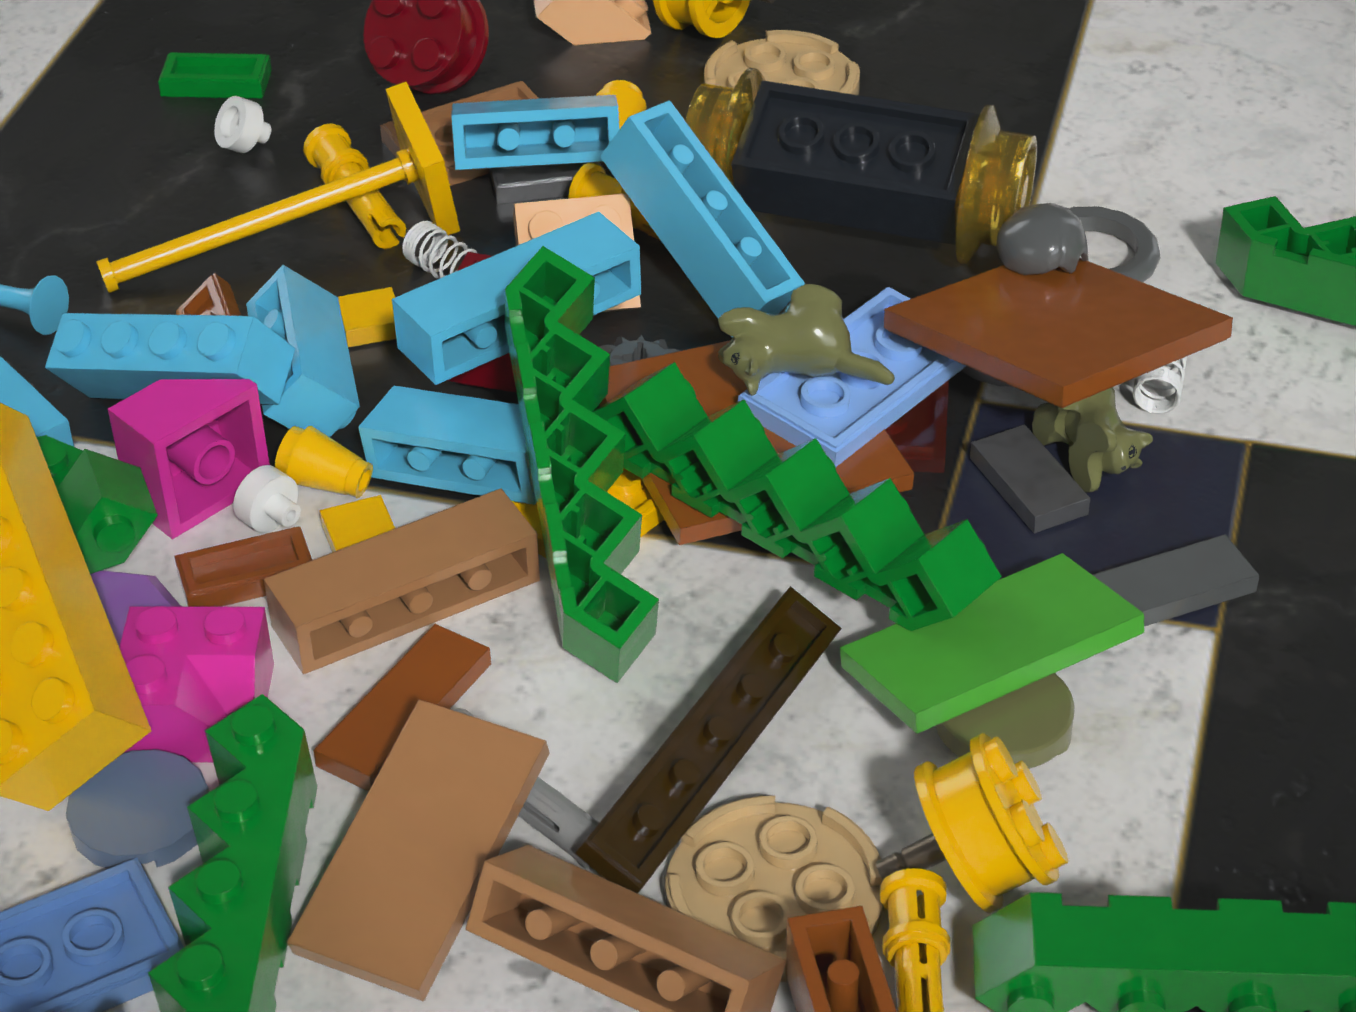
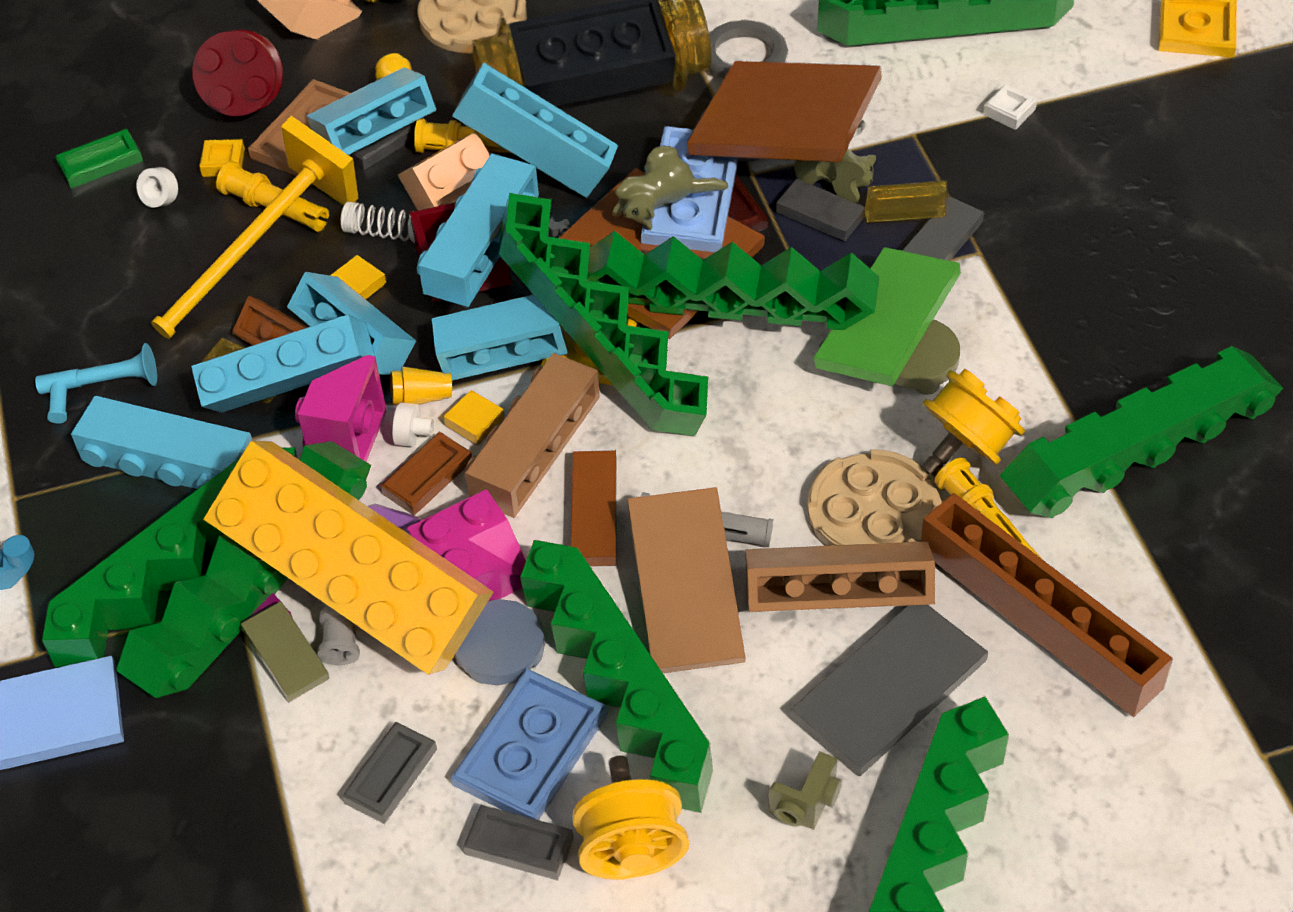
camera: 30 degrees left, 10 degrees up
dark brown tile [575,586,842,894] -> none
dark grey hair [996,203,1088,275] -> none
none -> yellow tile [200,140,245,177]
none -> clear yellow tile [865,181,949,222]

